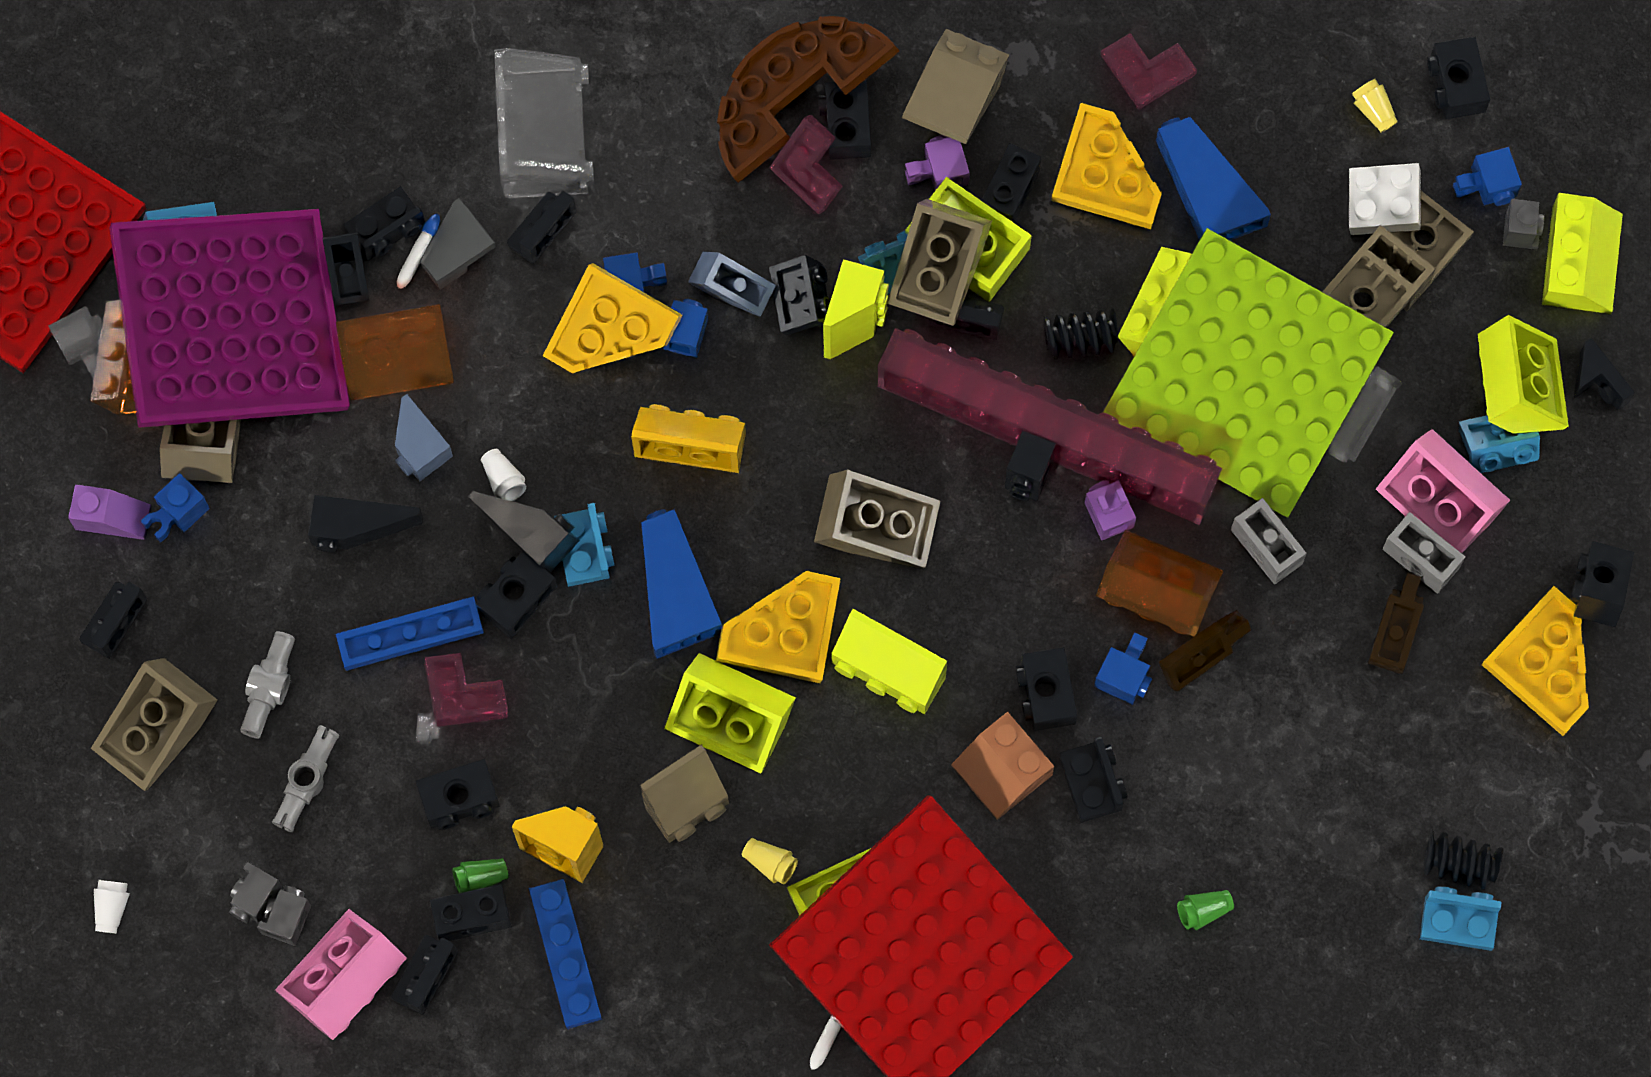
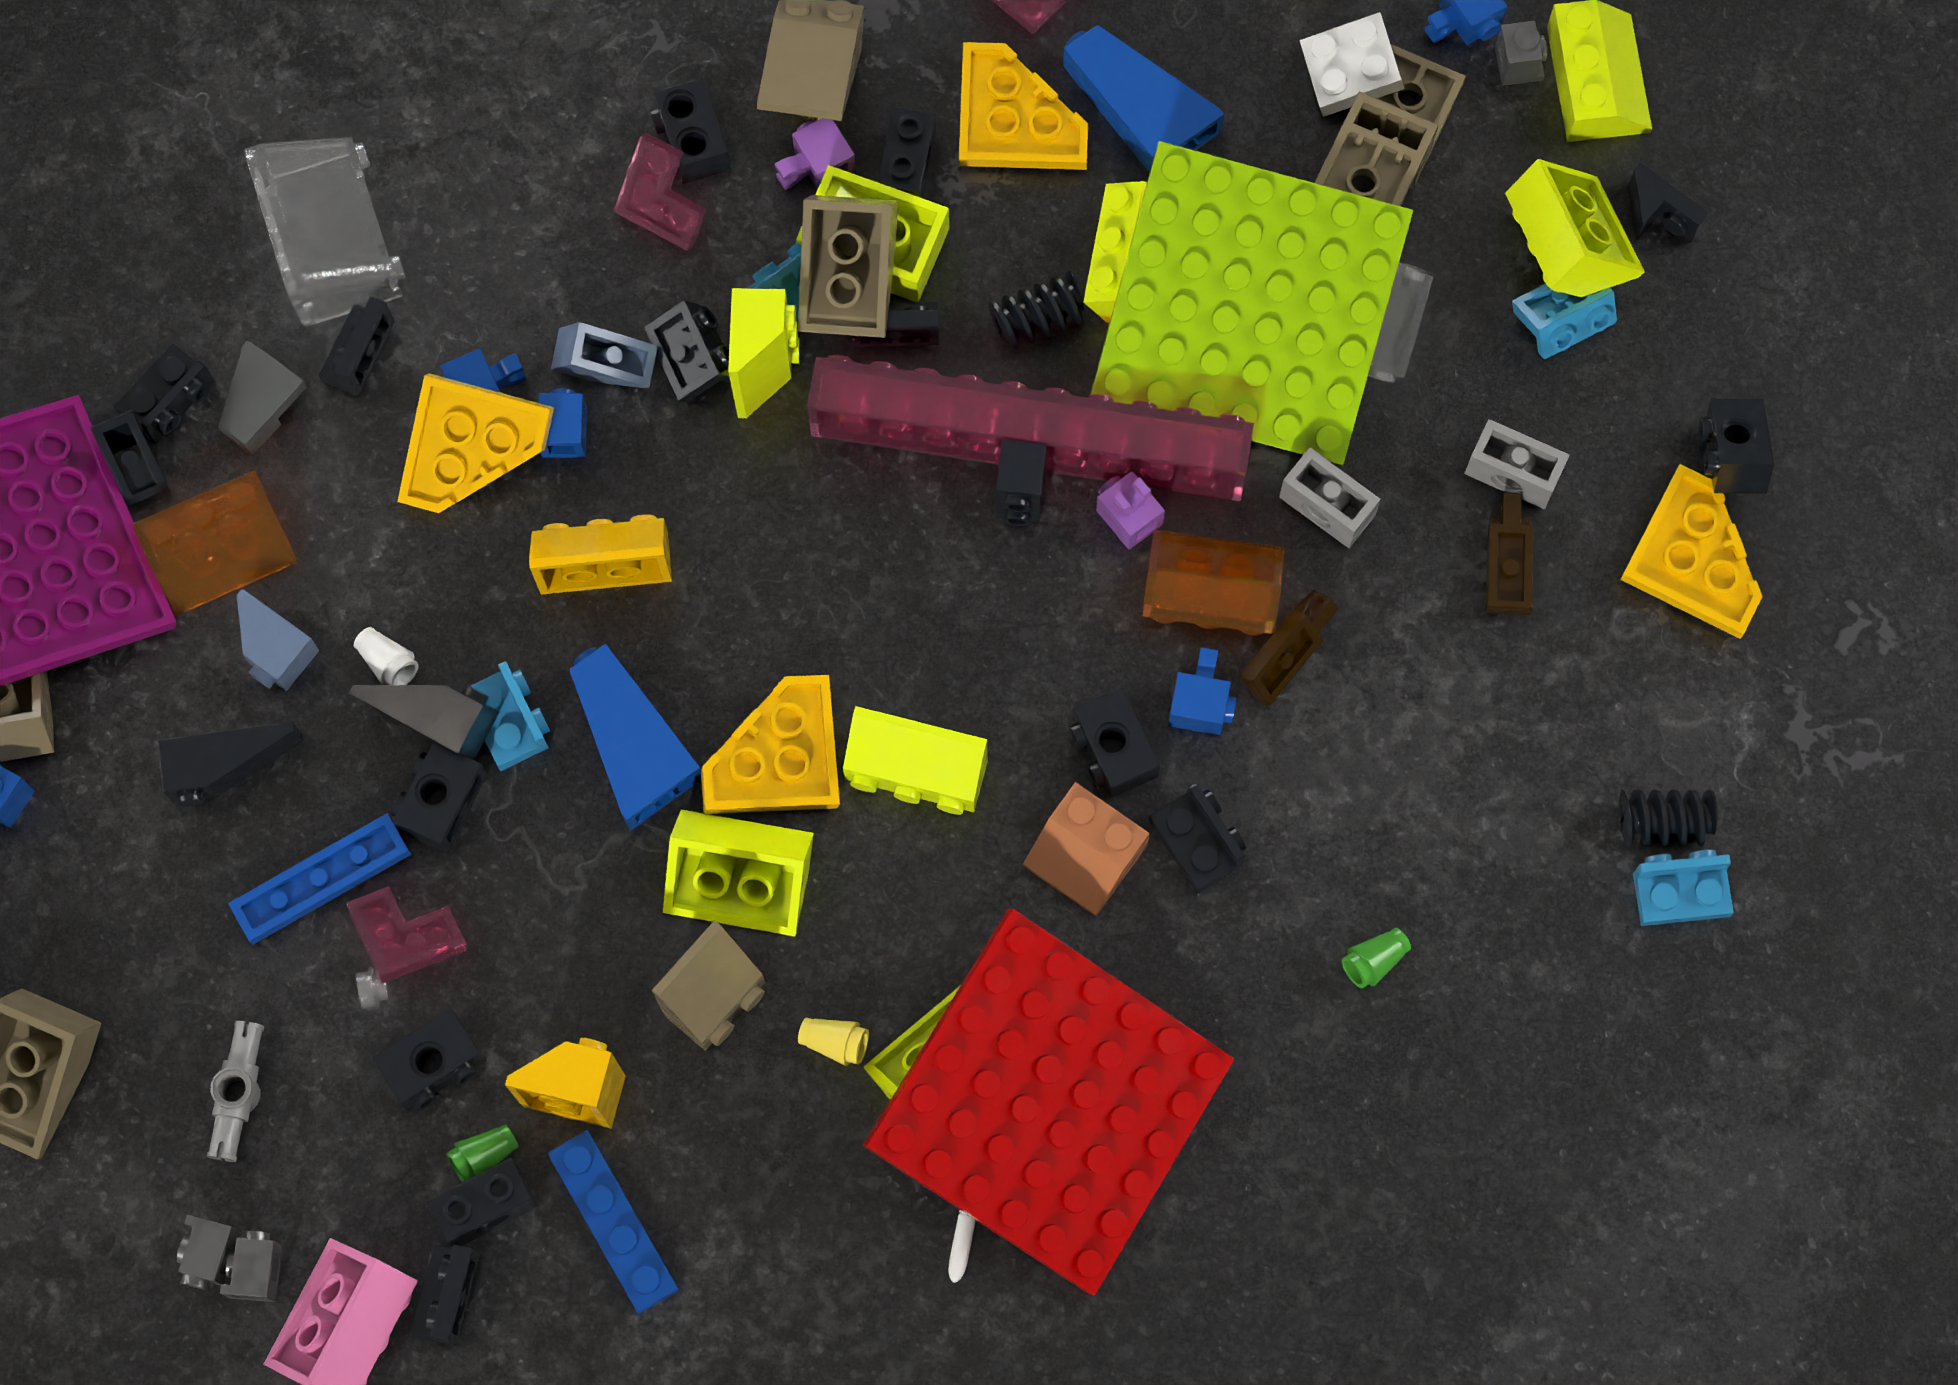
camera: 15 degrees left, 0 degrees up
white cone [94,880,130,934] -> none
light grey pin [240,631,295,739] -> none
white piece [397,213,440,289] -> none
reddish brown plate [717,16,900,183] -> none
dark tan slope [814,470,940,569] -> none
bright pink slope [1376,429,1511,553] -> none

